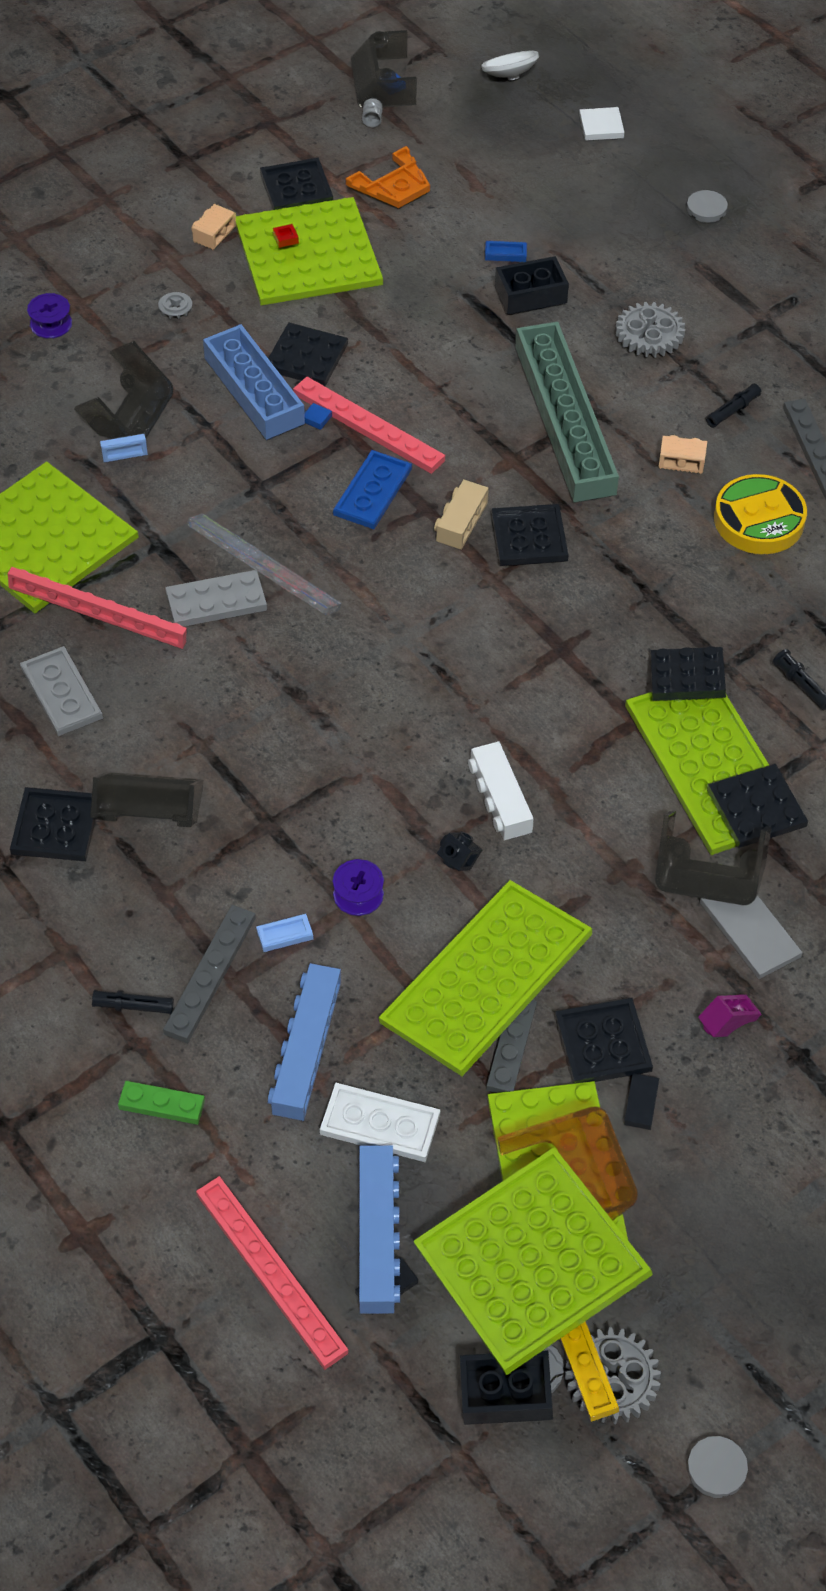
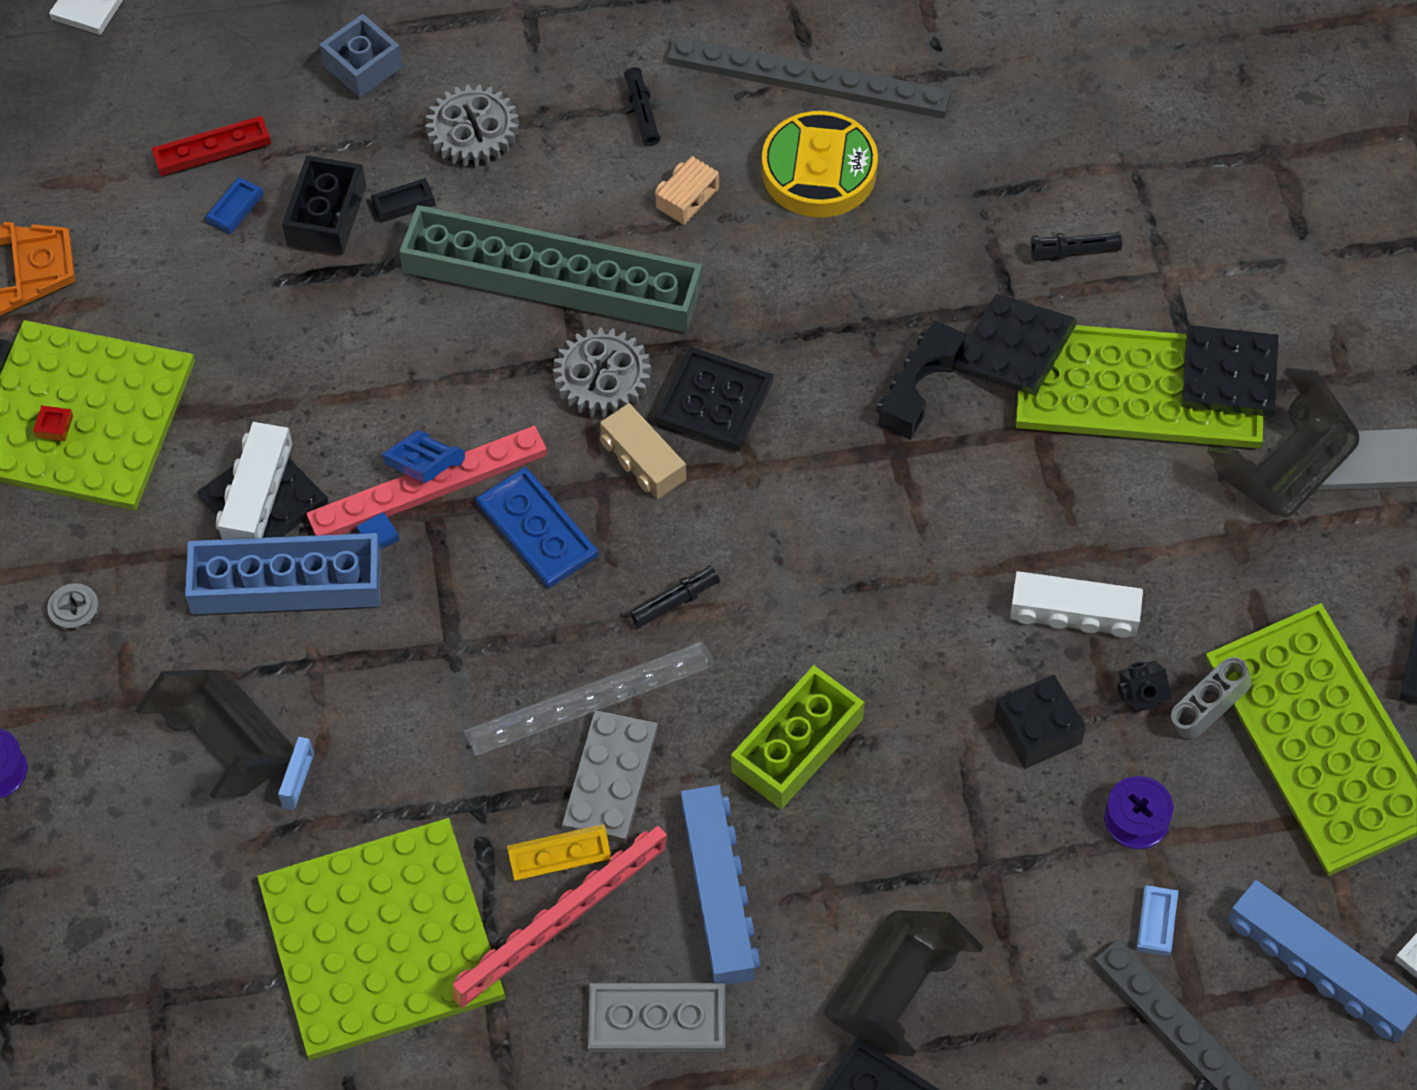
camera: 60 degrees left, 5 degrees up
none -> red plate [151,116,272,176]
none -> white brick [216,422,293,540]
none -> sand blue brick [319,14,403,98]
none -> black tile [371,178,436,223]
none -> blue plate [382,430,465,483]
none -> yellow plate [507,824,611,881]
none -> light grey gear [553,327,651,417]
none -> black pin [629,565,720,629]
none -> medium blue brick [681,785,760,985]
none -> lime brick [731,665,865,810]
none -> black arch [876,320,966,440]
none -> black brick [994,675,1086,769]
none -> light grey beam [1171,657,1252,739]

